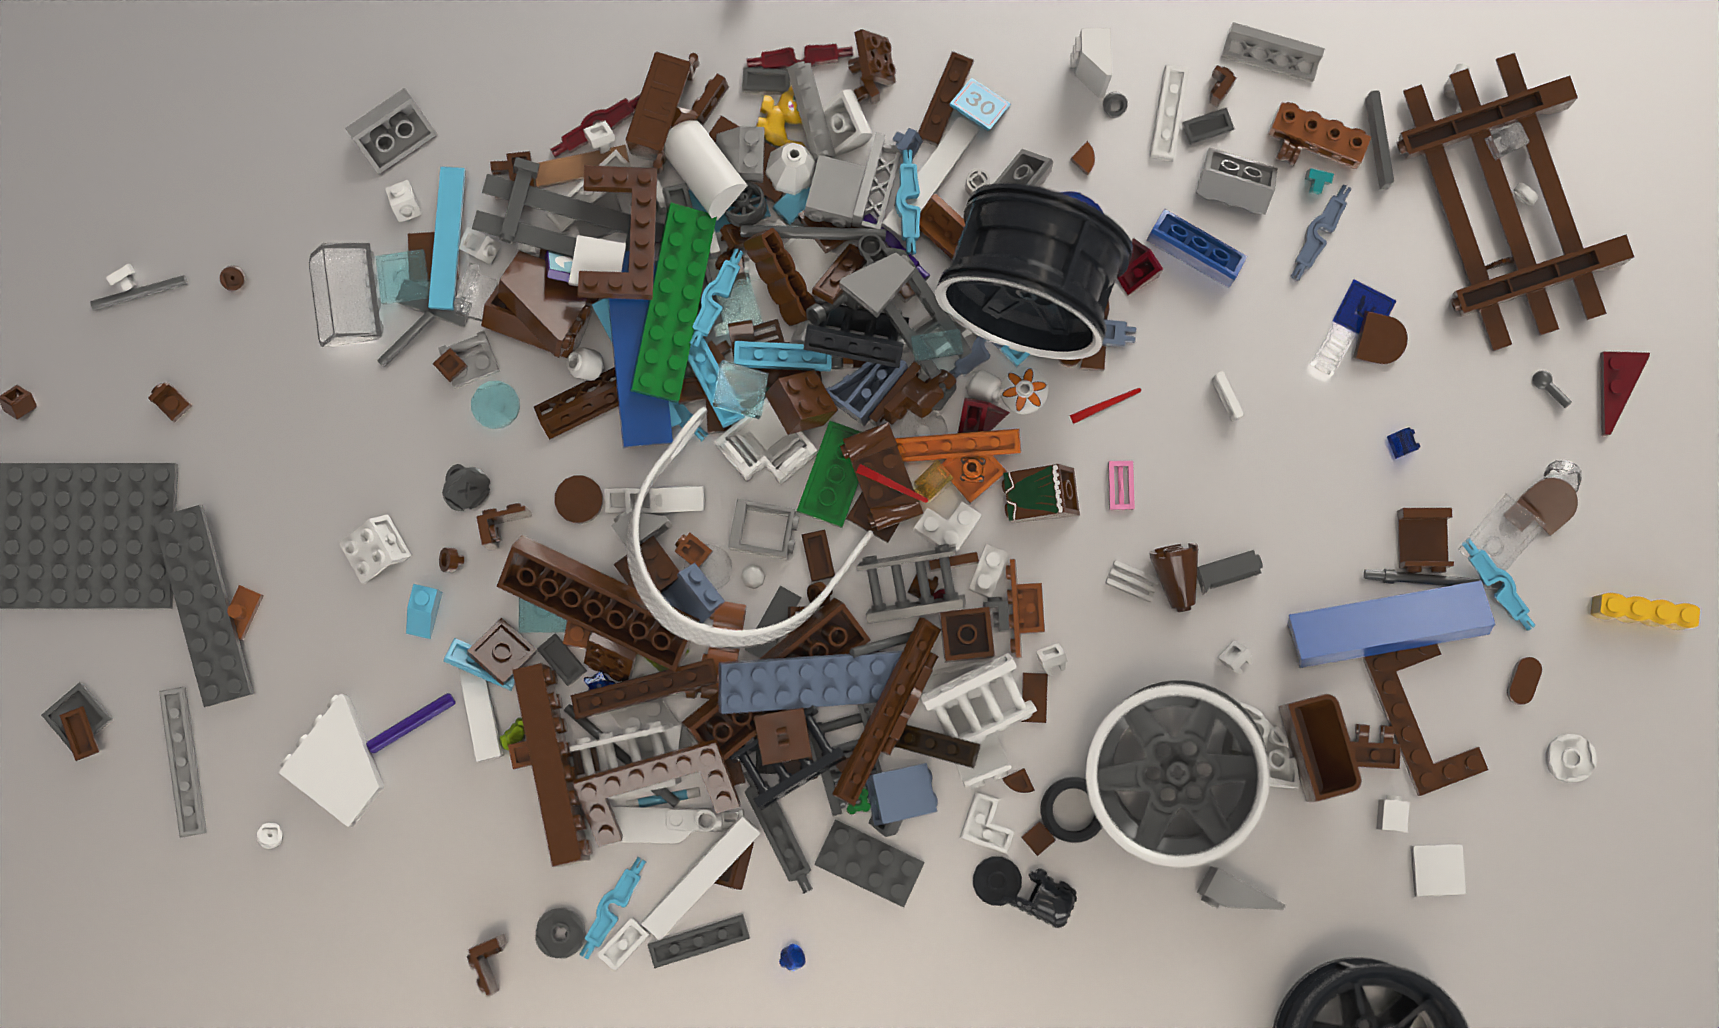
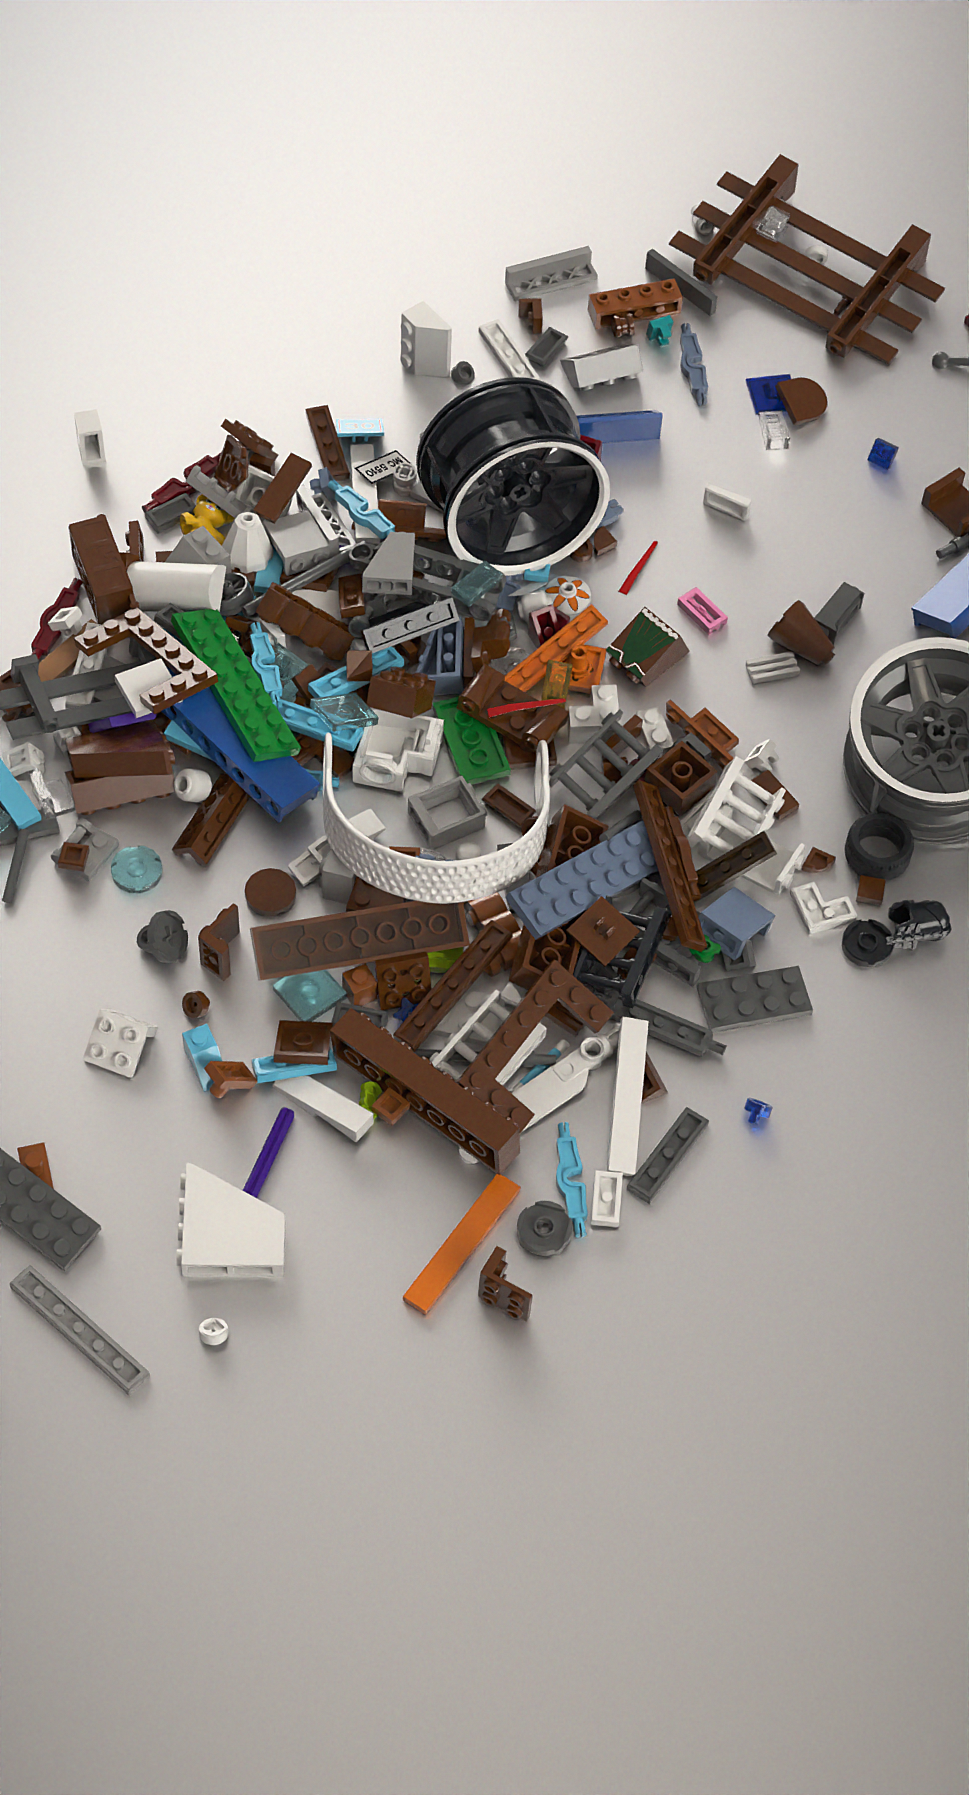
camera: 40 degrees left, 25 degrees down
none -> dark orange tile [204,1061,257,1099]
none -> reddish brown tile [214,434,248,493]
none -> reddish brown tile [253,452,312,524]
none -> reddish brown slope [346,650,373,681]
none -> sticker [354,450,411,484]
none -> orange tile [403,1174,521,1315]
none -> white sticker [509,582,549,596]

